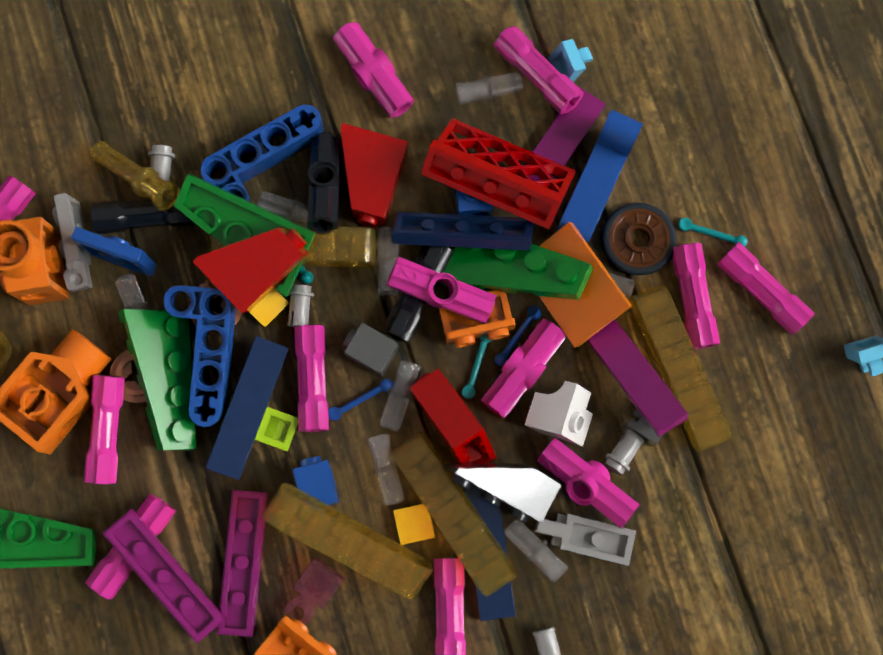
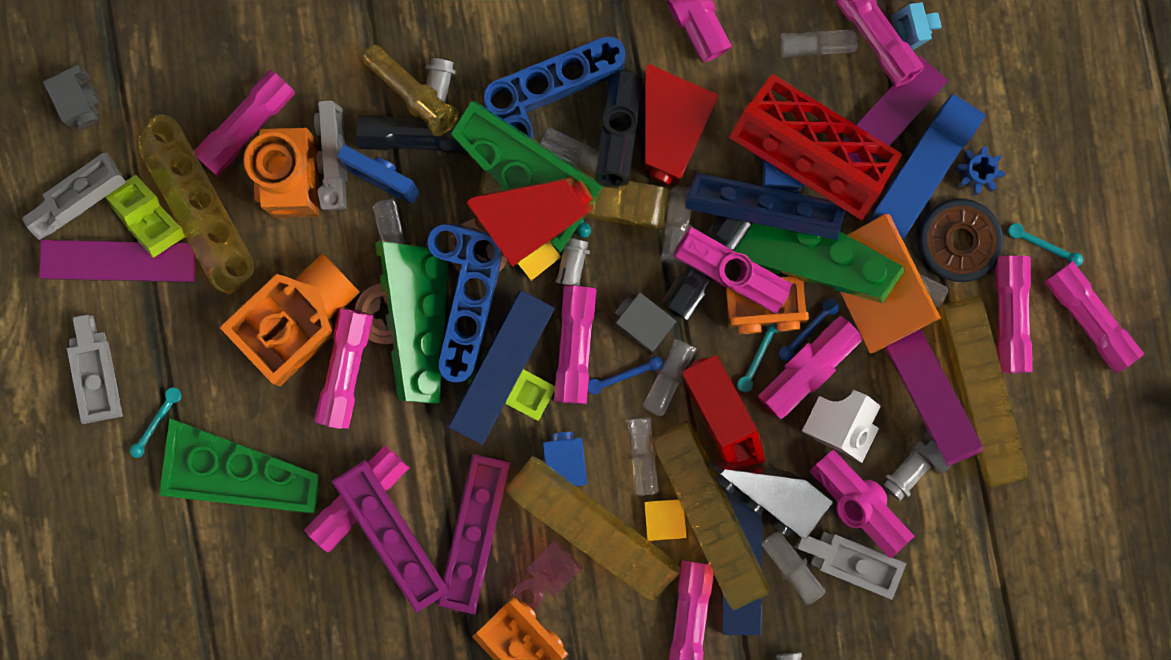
camera: 15 degrees right, 5 degrees up
none -> blue gear [954,146,1005,196]

